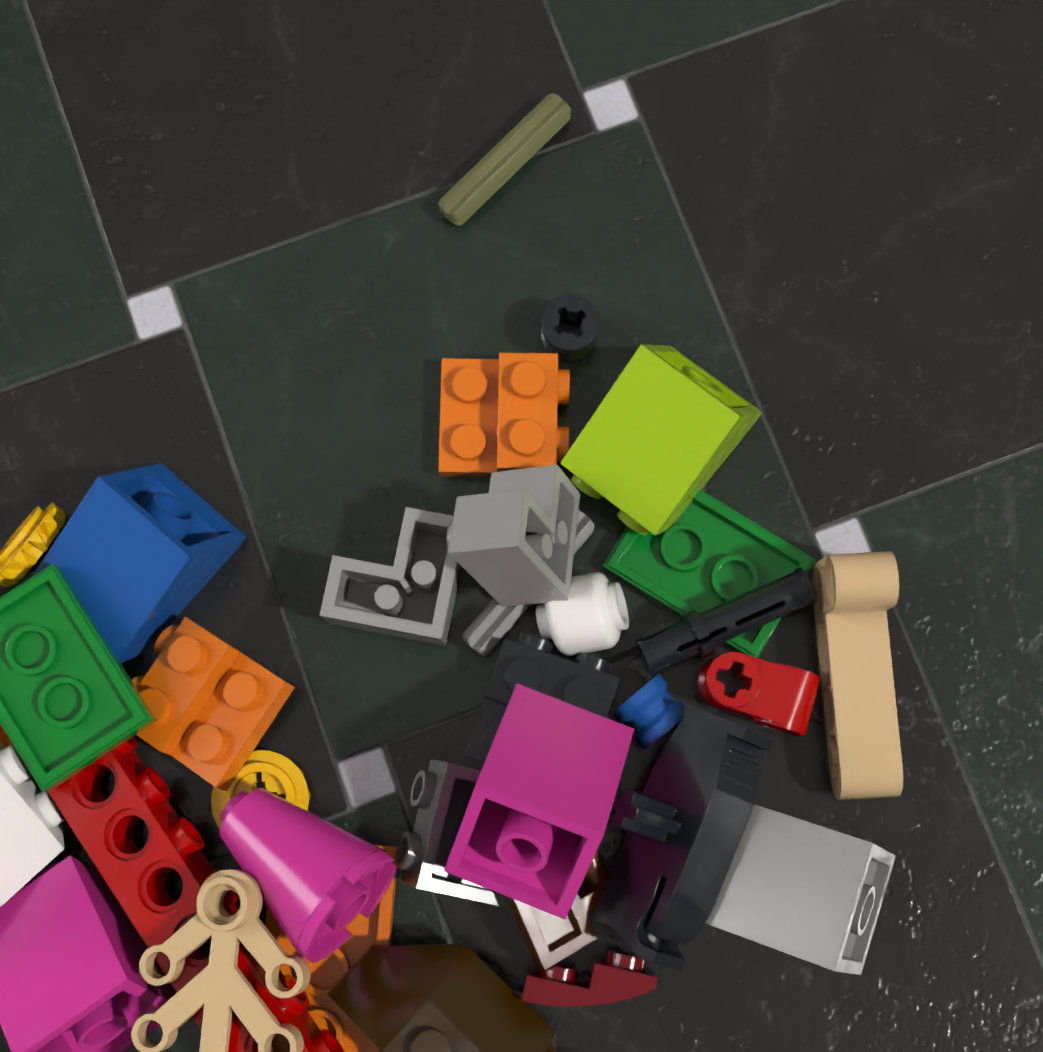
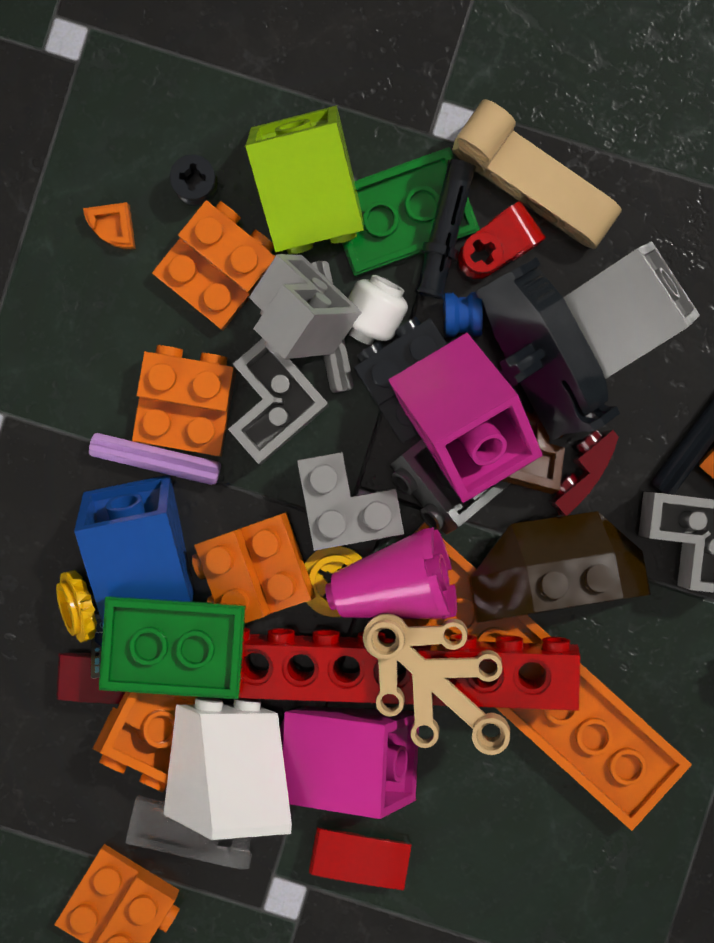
camera: 50 degrees left, 10 degrees up
olive axle [439,93,571,226] -> none
none -> orange tile [83,202,136,249]
none -> lavender axle [89,433,221,485]
none -> orange plate [132,345,237,457]
none -> light grey brick [297,452,404,551]

